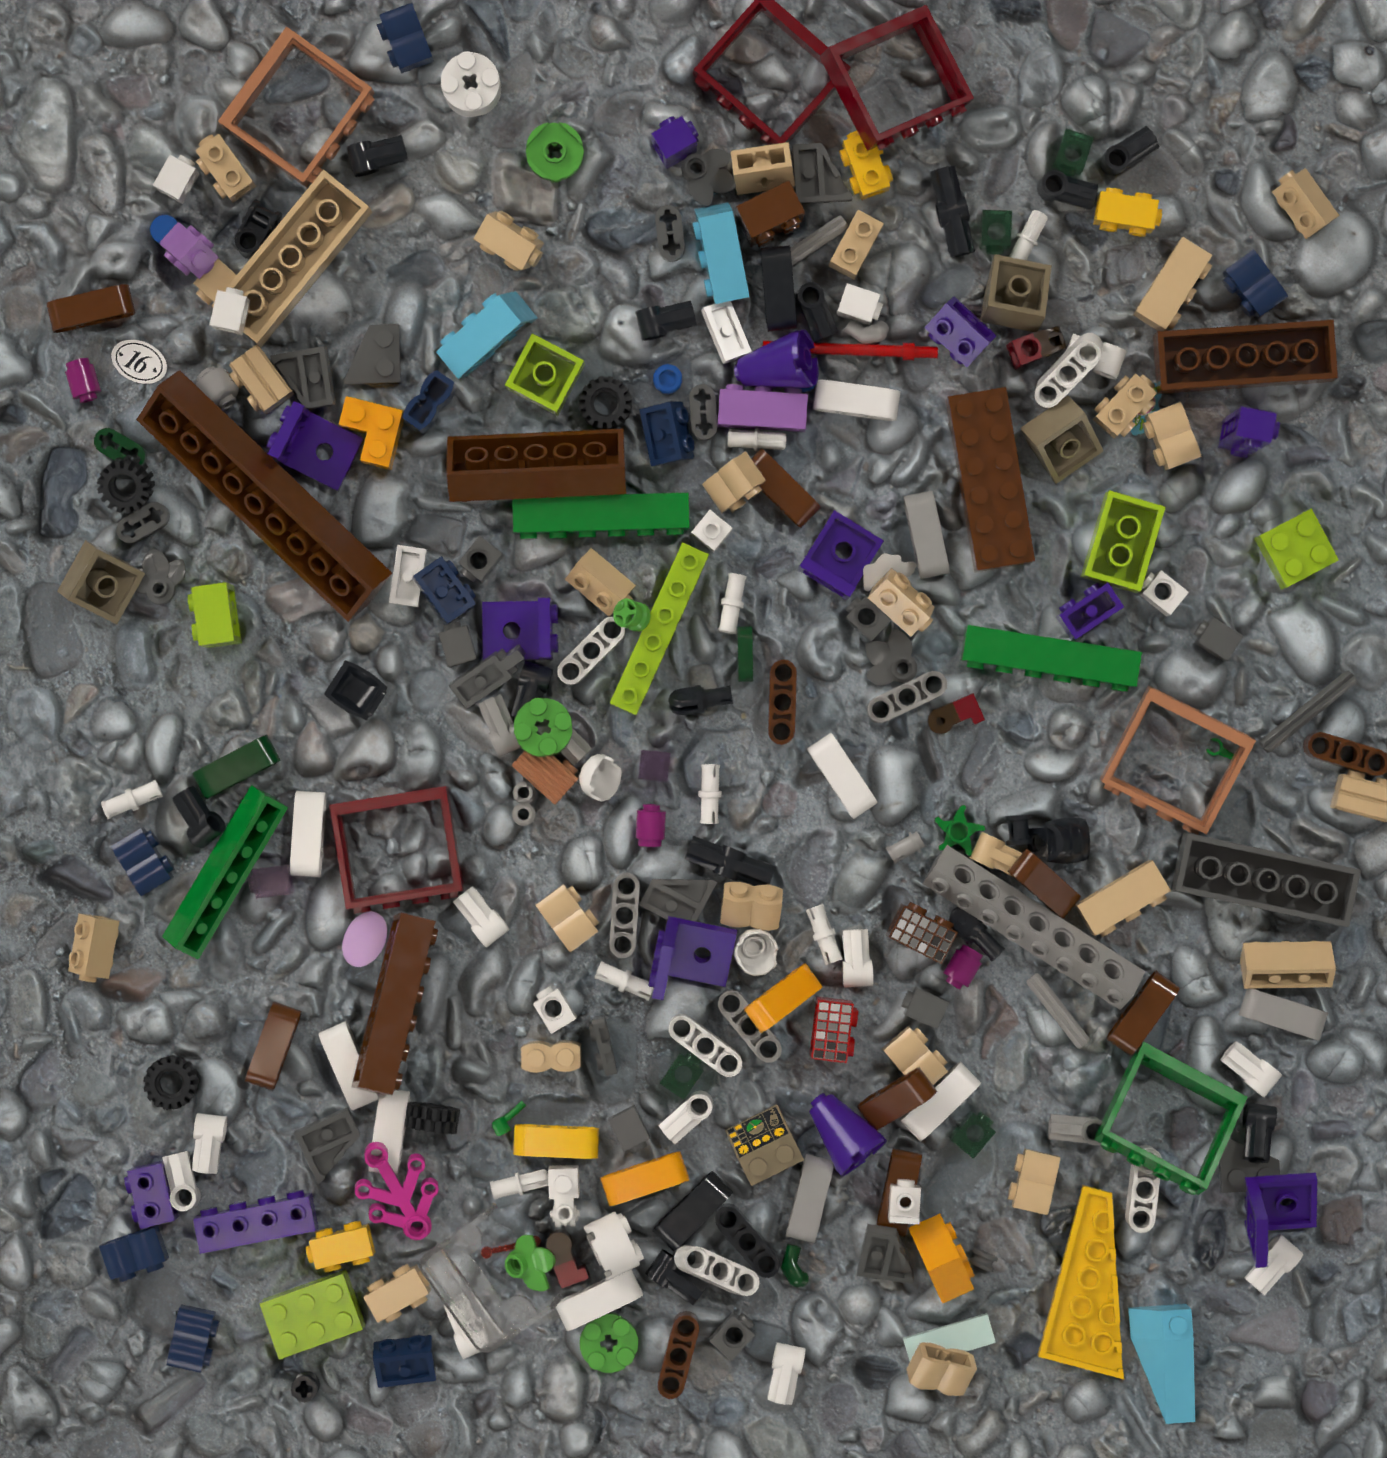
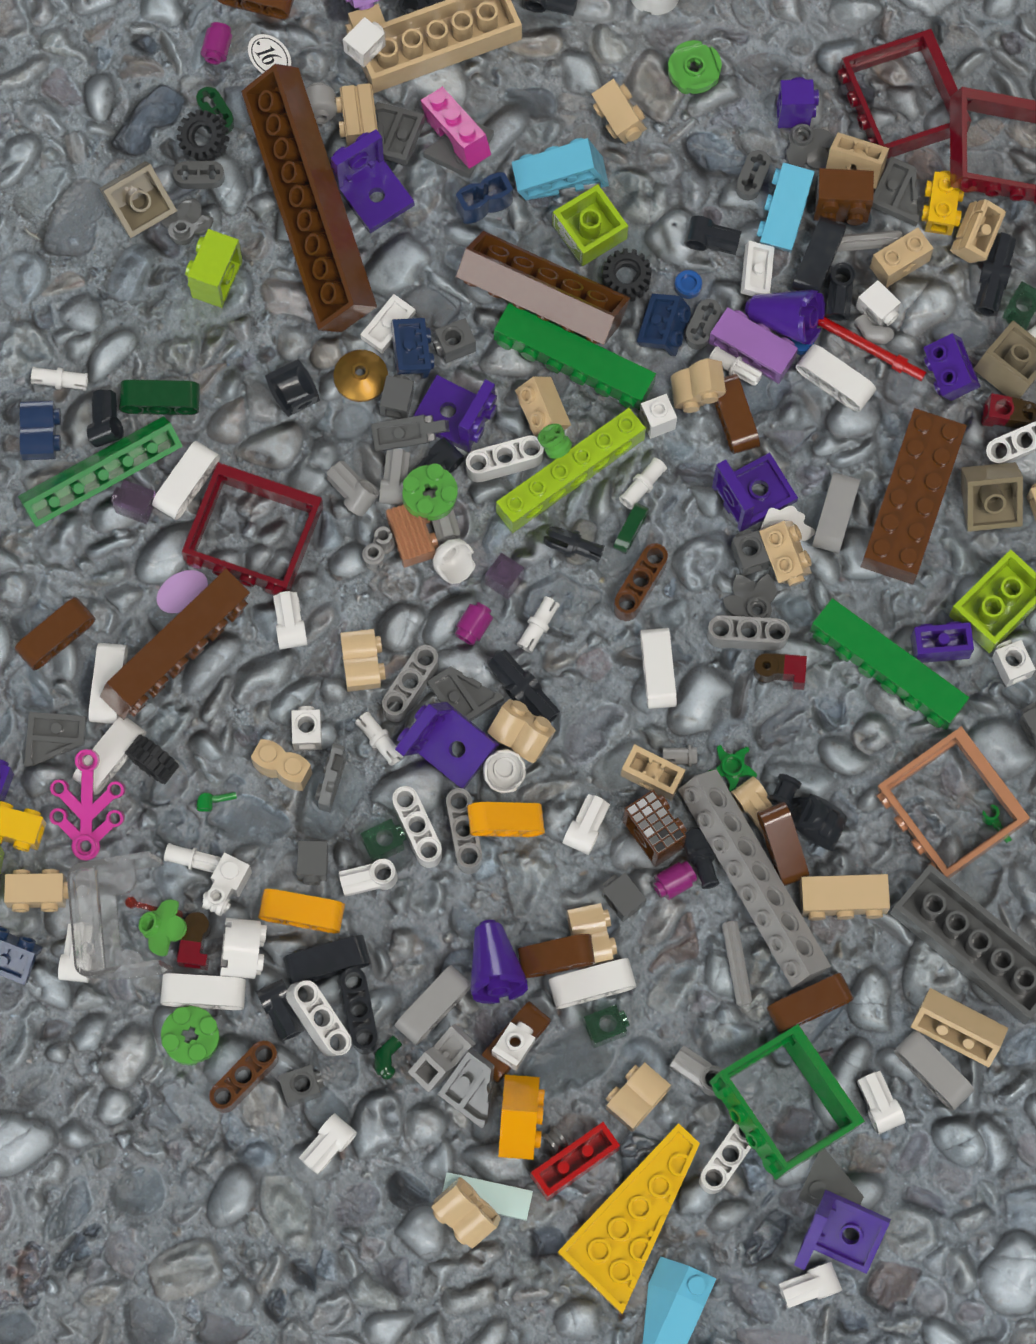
camera: 30 degrees right, 15 degrees down
light orange brick [339,396,404,470] -> none
yellow beam [513,1124,599,1159] -> none
dark tan slope [725,1104,804,1186] -> none
white pin [806,904,843,965] -> none
brick [810,996,858,1063] -> none
black piece [1242,1102,1277,1164] -> none
none -> light grey piece [326,461,380,516]
none -> pearl gold dish [333,350,388,402]
none -> light grey brick [408,1024,476,1092]
none -> dark pink arch [420,86,491,169]
none -> red brick [530,1122,620,1201]
none -> tan brick [621,744,685,801]
none -> tan brick [950,199,1006,263]

